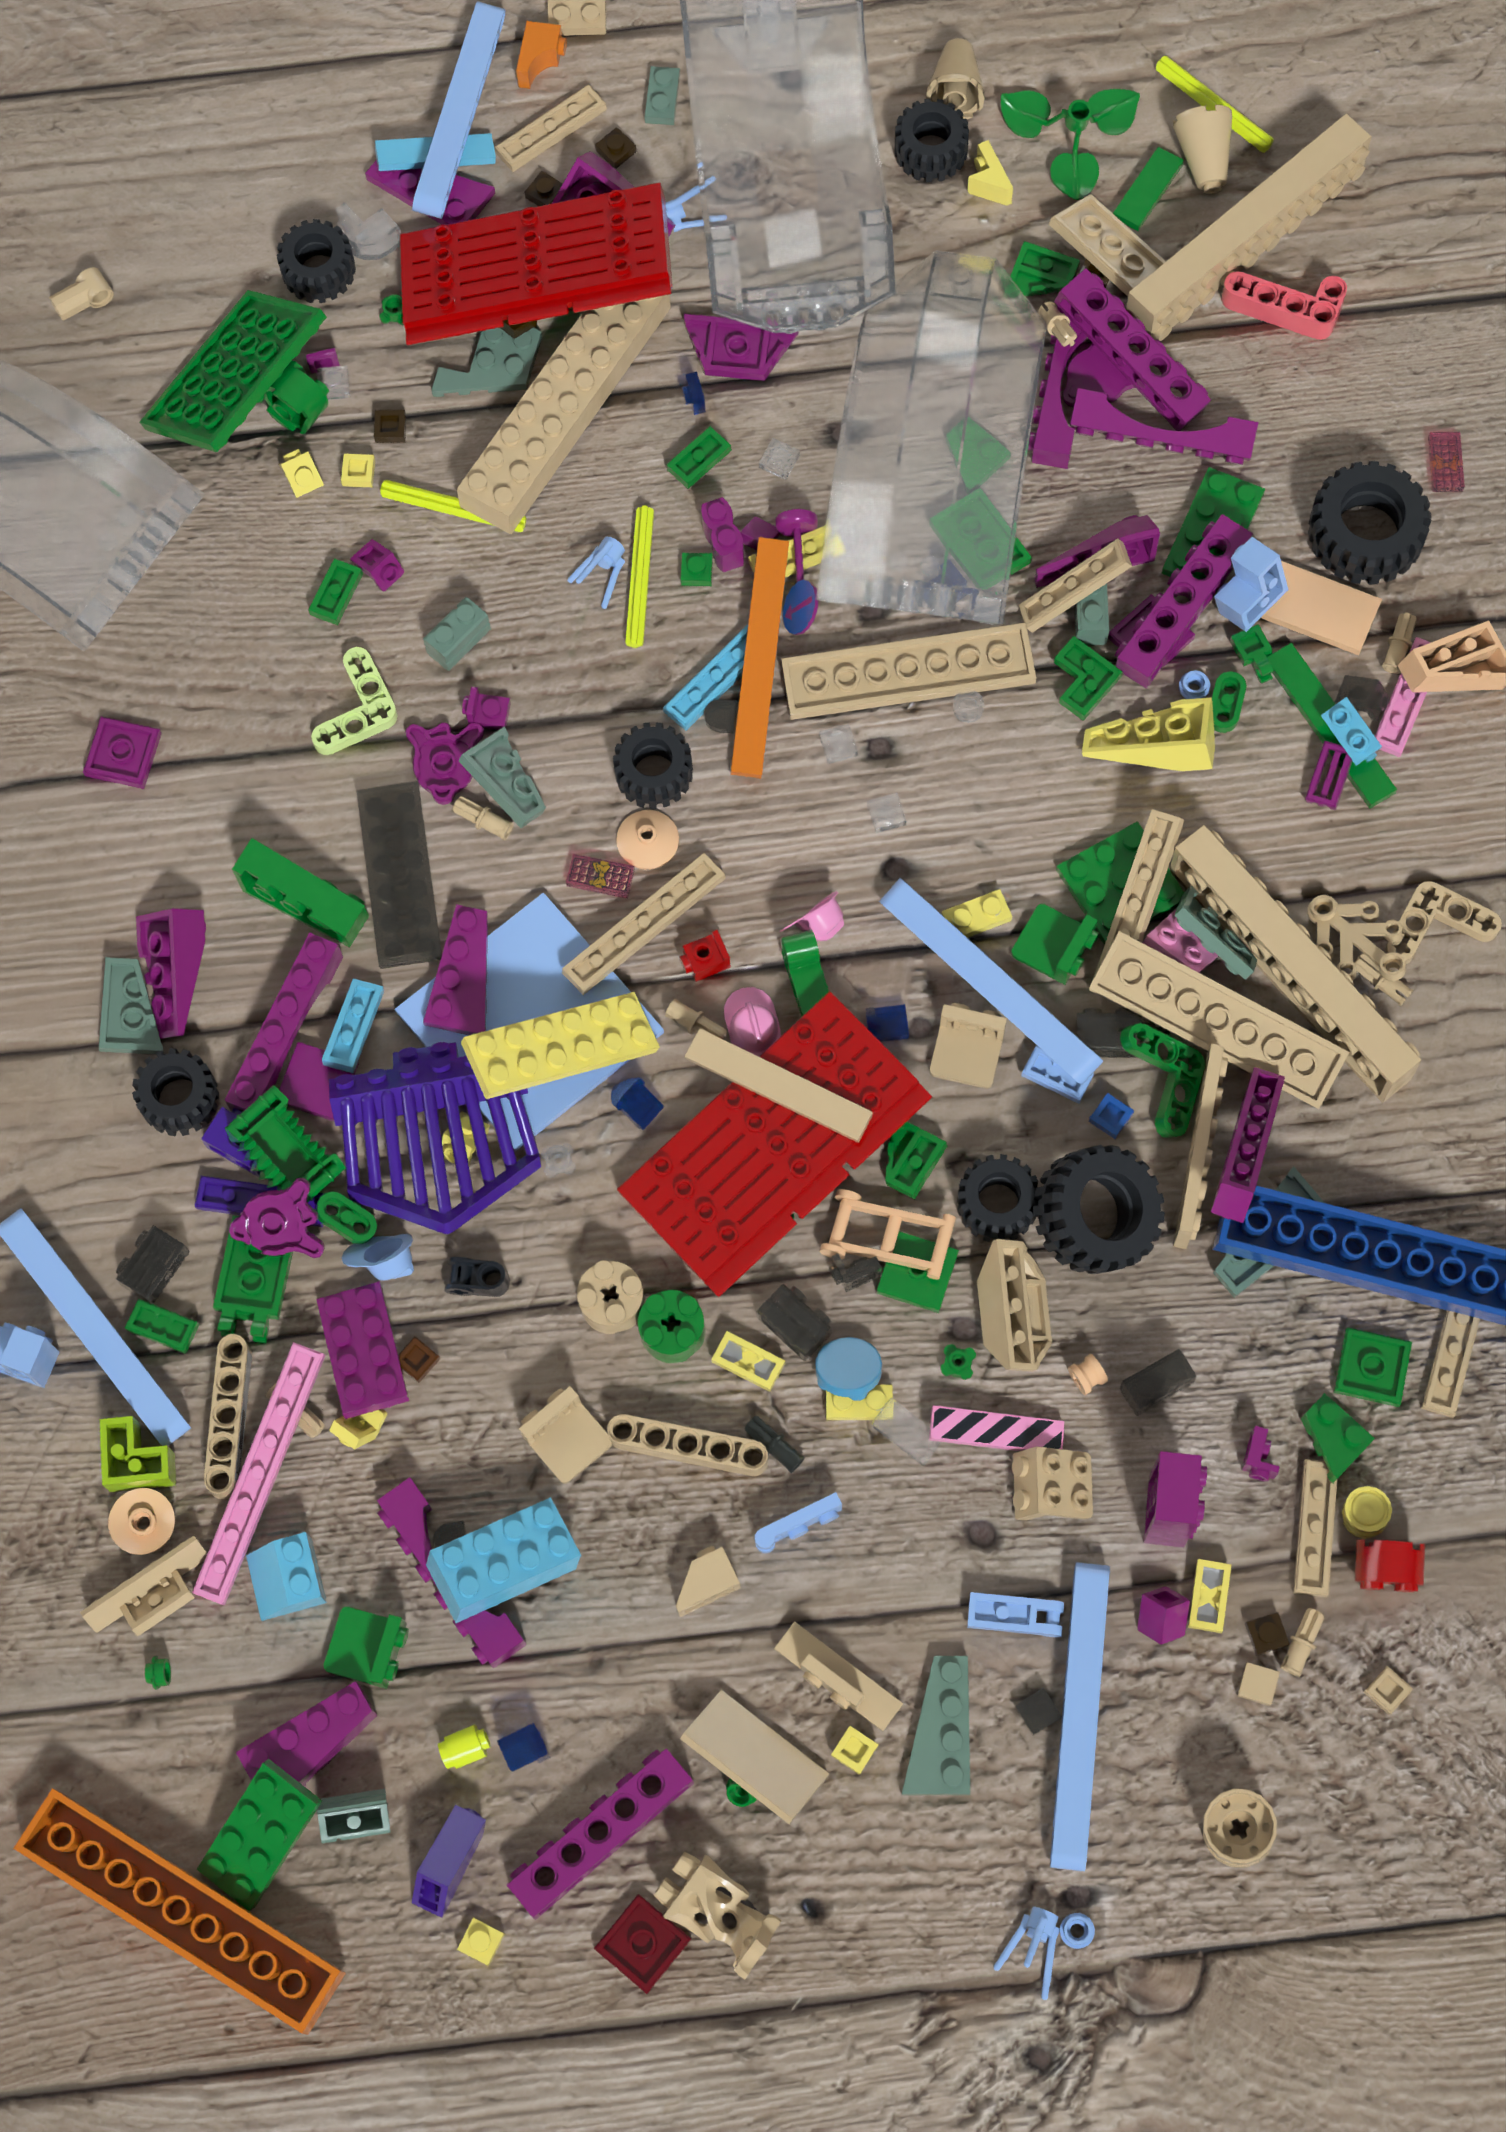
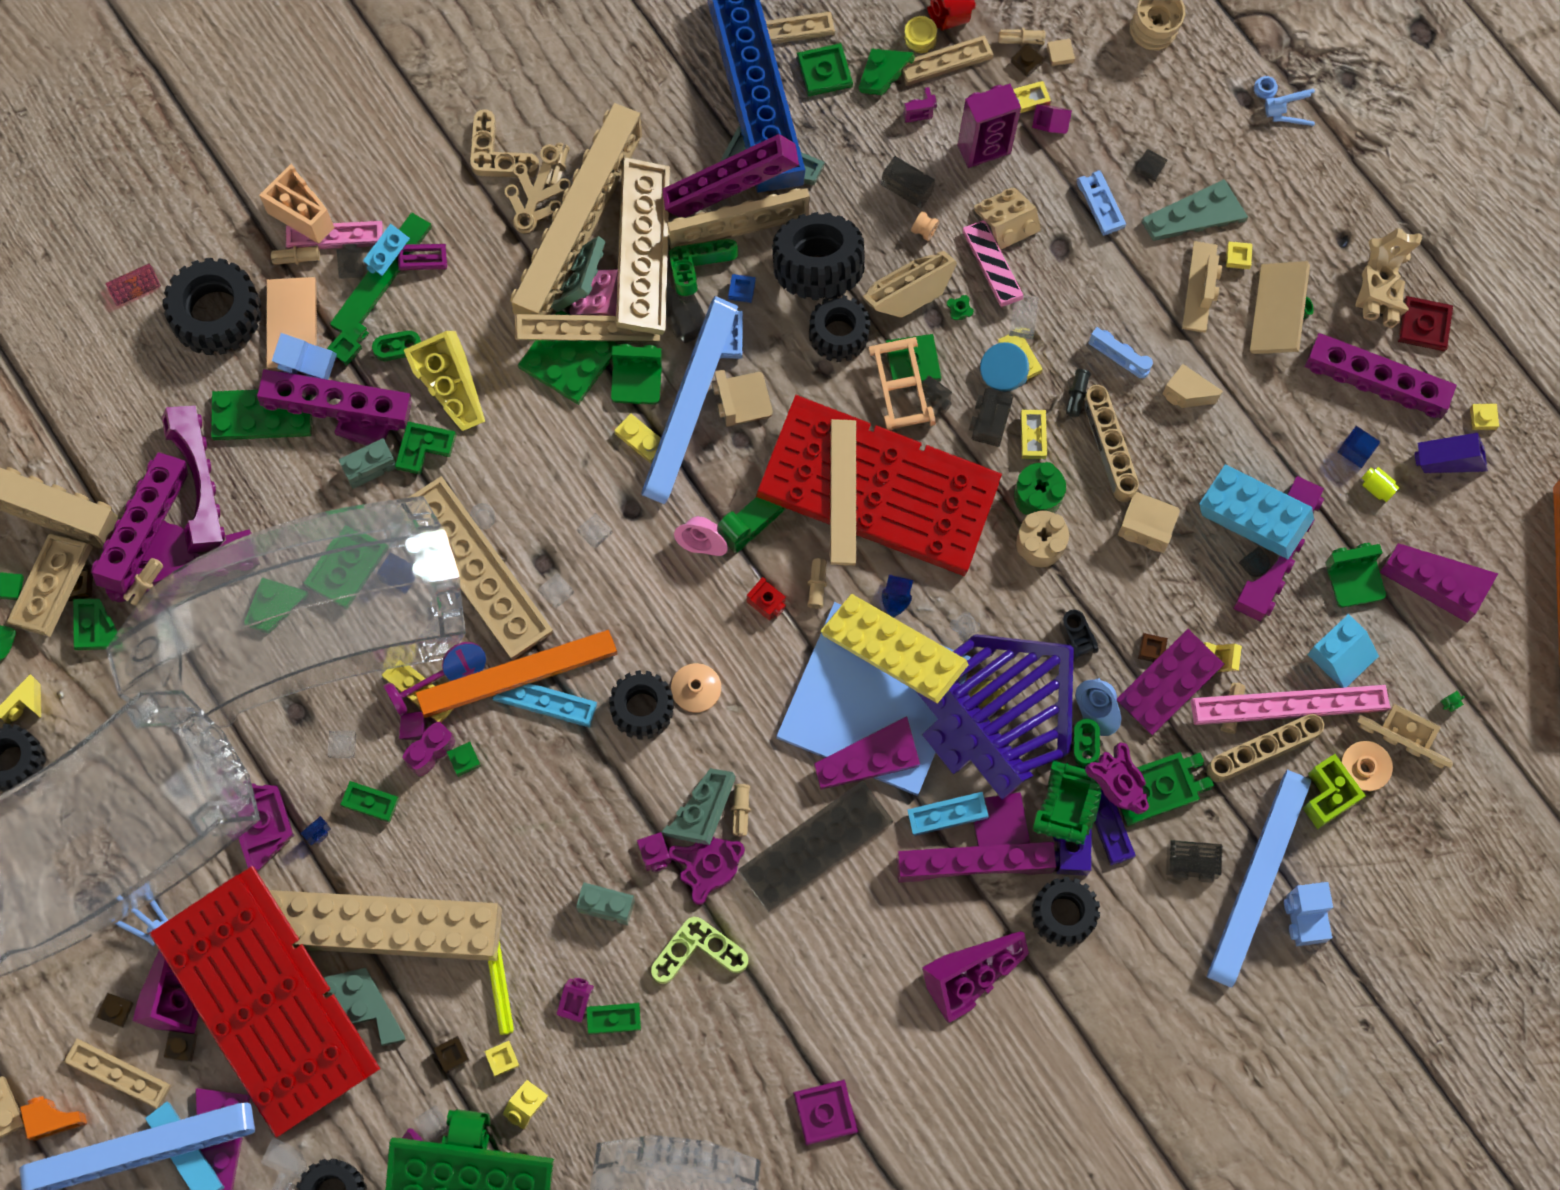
camera: 125 degrees left, 0 degrees up
sand green wing [99,957,164,1054] -> none
green plate [125,1298,200,1354] -> none
green plate [196,1759,322,1911] -> none
green wedge [232,838,369,948] -> none
sand green brick [317,1788,391,1844] -> none
green plate [380,295,403,325] -> none
tan plate [562,853,725,995] -> none
clear pink tile [566,854,635,899] -> none
light blue plant [567,537,625,609] -> none
neon yellow axle [625,505,654,648] -> none
sand green plate [645,66,680,125] -> none
clear smoke tile [704,699,737,734] -> none
bright pink piece [724,987,781,1057] -> none
clear blue tile [865,1004,909,1042] -> none
green wing [885,1122,948,1200] -> none
tan tile [1019,539,1132,633] -> none
magenta wedge [1034,515,1160,588] -> none
light blue beam [1050,1562,1110,1872] -> none
light blue plate [1179,670,1210,699] -> none
coral beam [1221,271,1347,340] -> none

